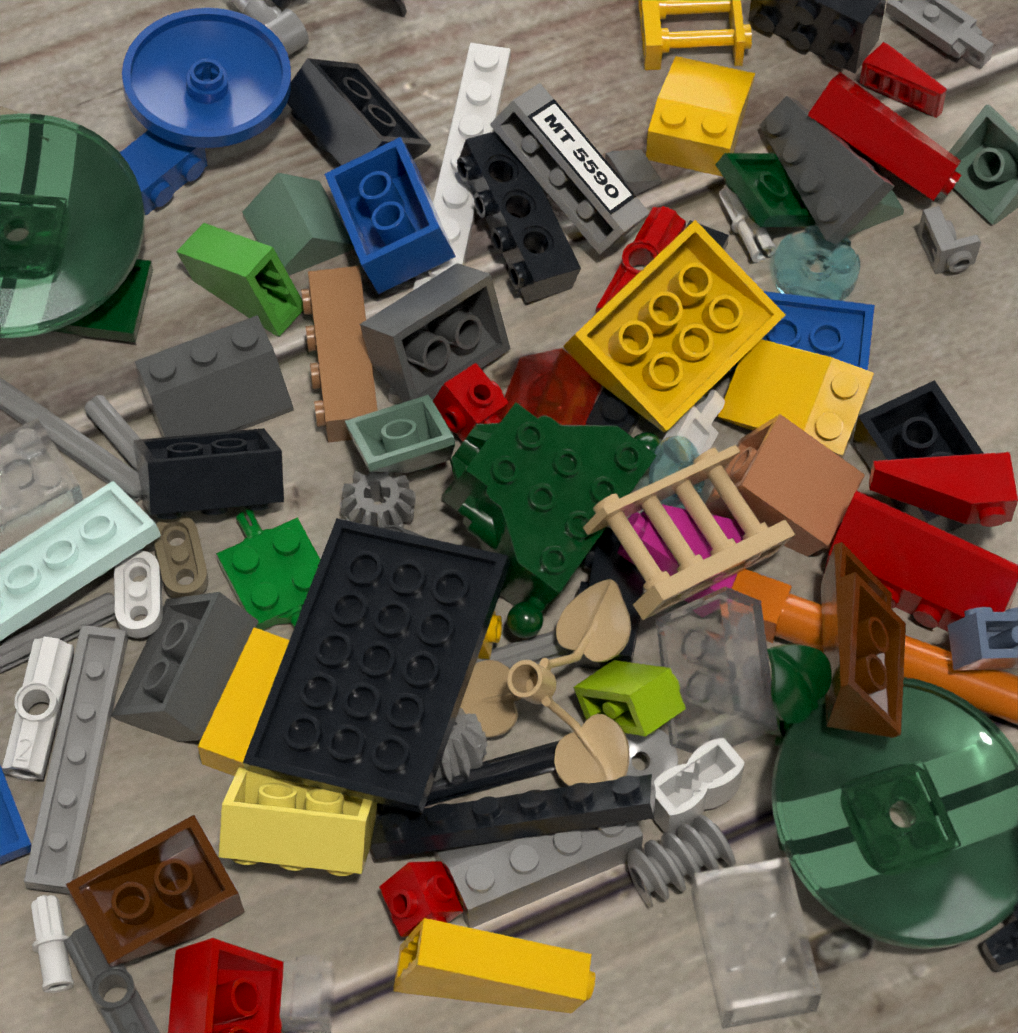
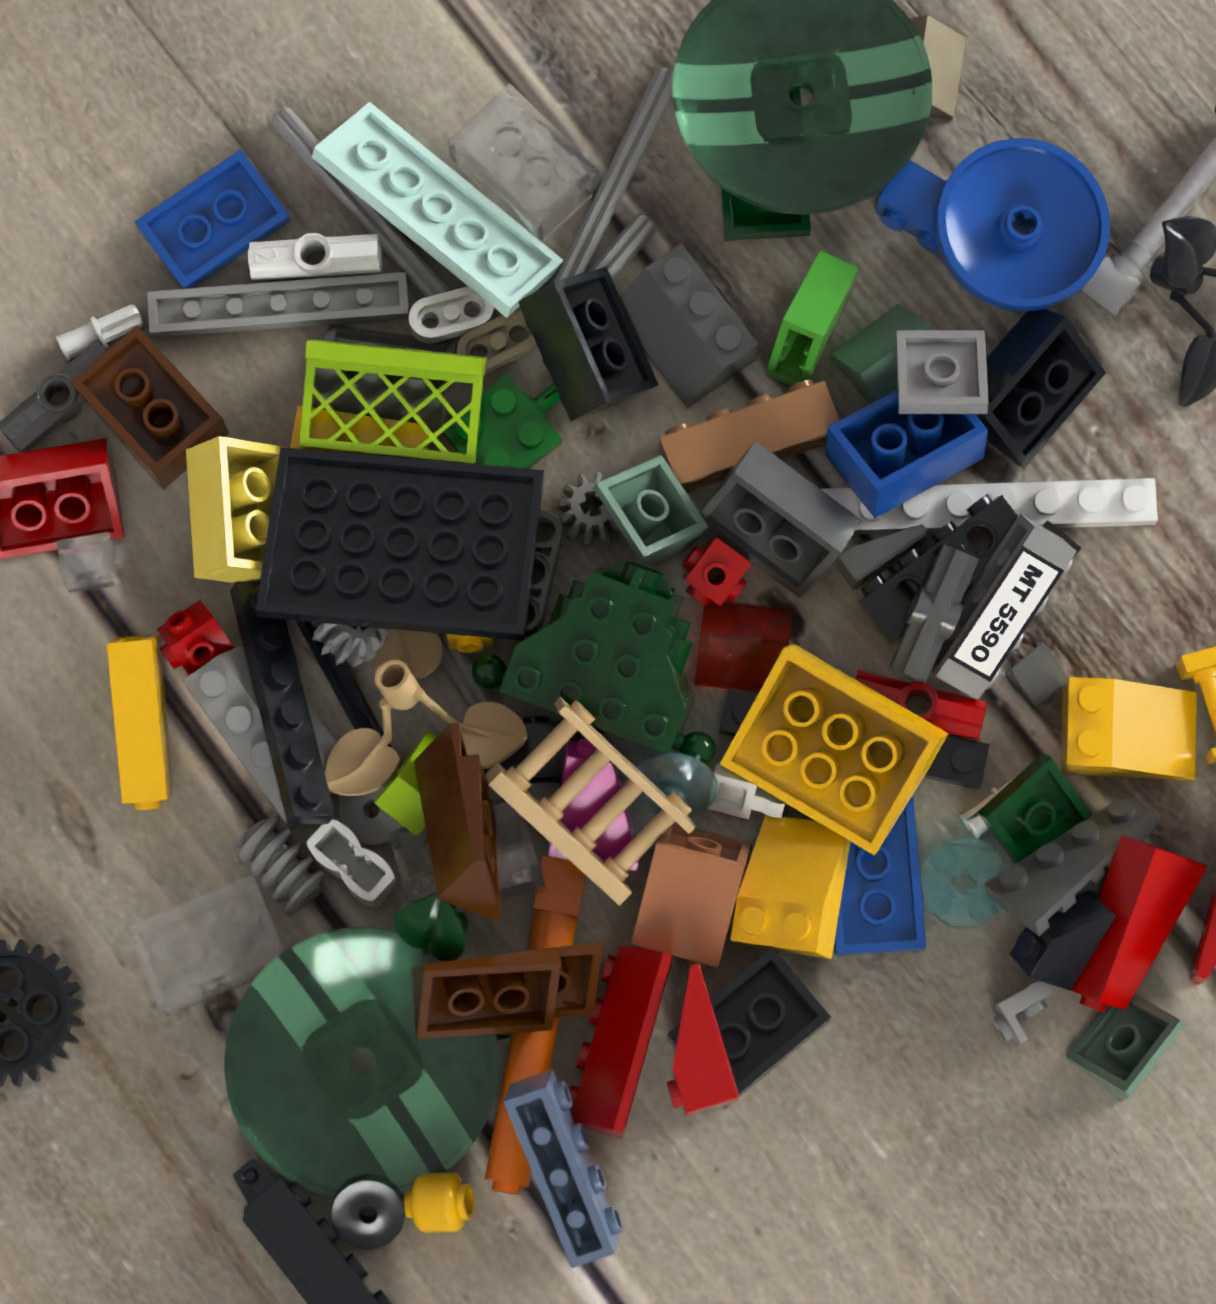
camera: 80 degrees right, 15 degrees up
none -> lime fence [299,339,487,464]
none -> reddish brown slope [414,722,501,920]
none -> dark grey slope [834,524,927,590]
none -> dark grey piece [889,543,979,683]
none -> light grey plate [896,330,989,414]
none -> black slope [1010,890,1116,991]

